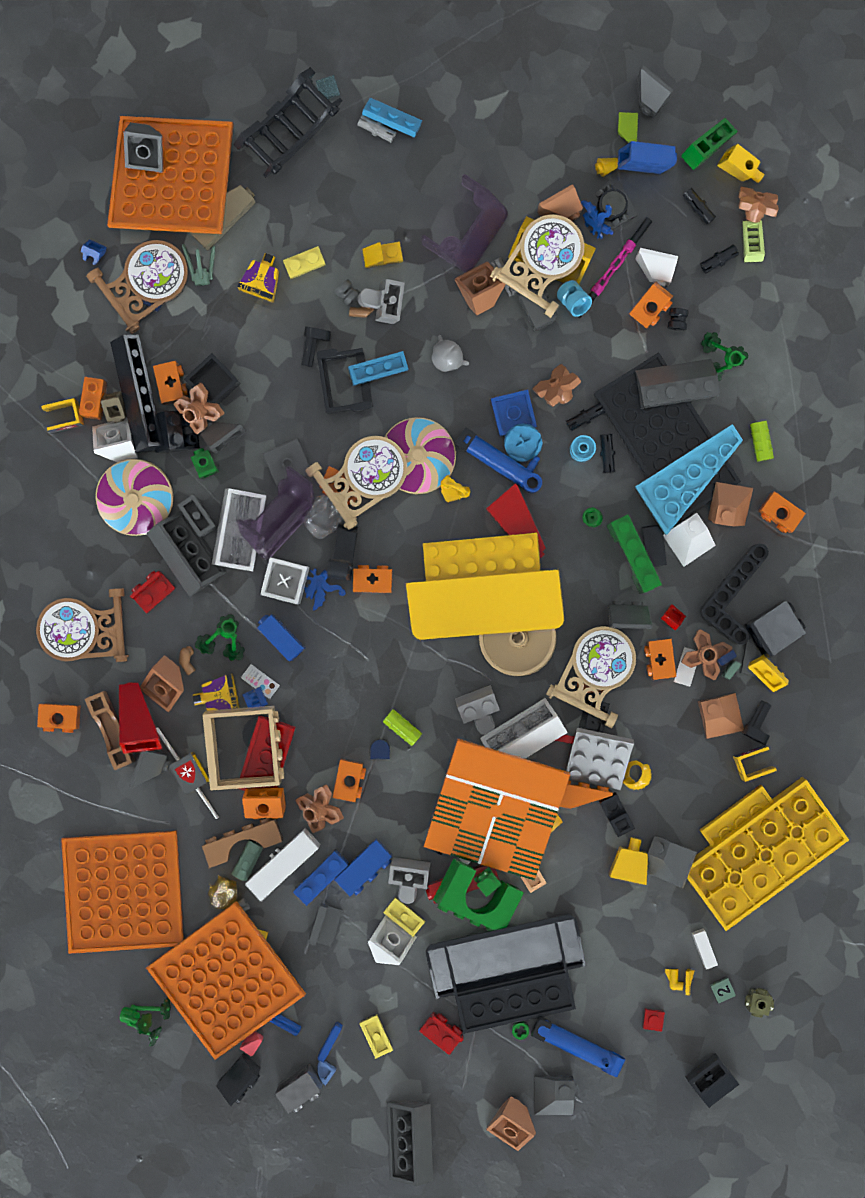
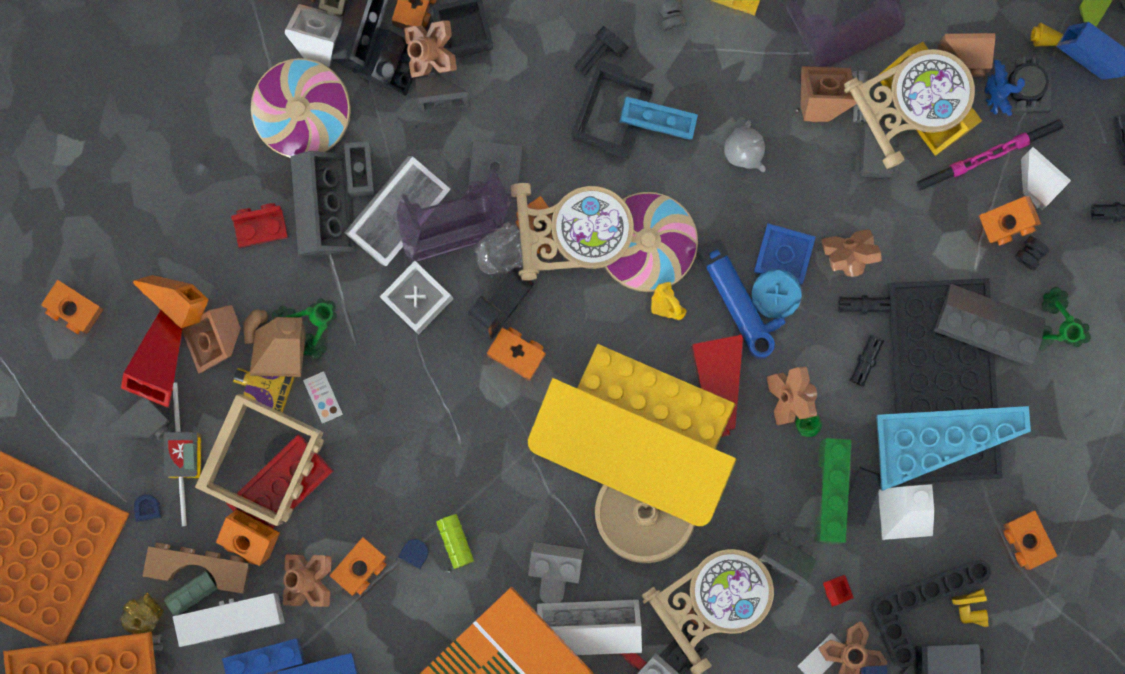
camera: 30 degrees right, 5 degrees down
piece [36,588,129,662] -> none
medium nougat arch [85,691,136,771] -> none
green brick [191,448,219,479] -> none
blue tile [242,686,268,708] -> none
blue brick [257,615,306,662] -> none
blue piece [304,569,346,610] -> none
medium nougat arm [349,306,374,317] -> none
light grey brick [358,279,405,324] -> none
medium azure wheel [557,280,592,316] -> none
medium azure wheel [569,435,596,462] -> none
orange brick [644,639,676,680] -> none
nougat slope [708,482,753,526] -> none
lime axle [750,421,774,462] -> none
none -> orange slope [133,275,208,328]
none -> dark blue tile [134,494,162,522]
none -> sand green tile [183,443,197,471]
none -> medium nougat slope [250,317,306,377]
none -> nougat plant [767,366,817,425]
none -> yellow piece [952,588,989,627]

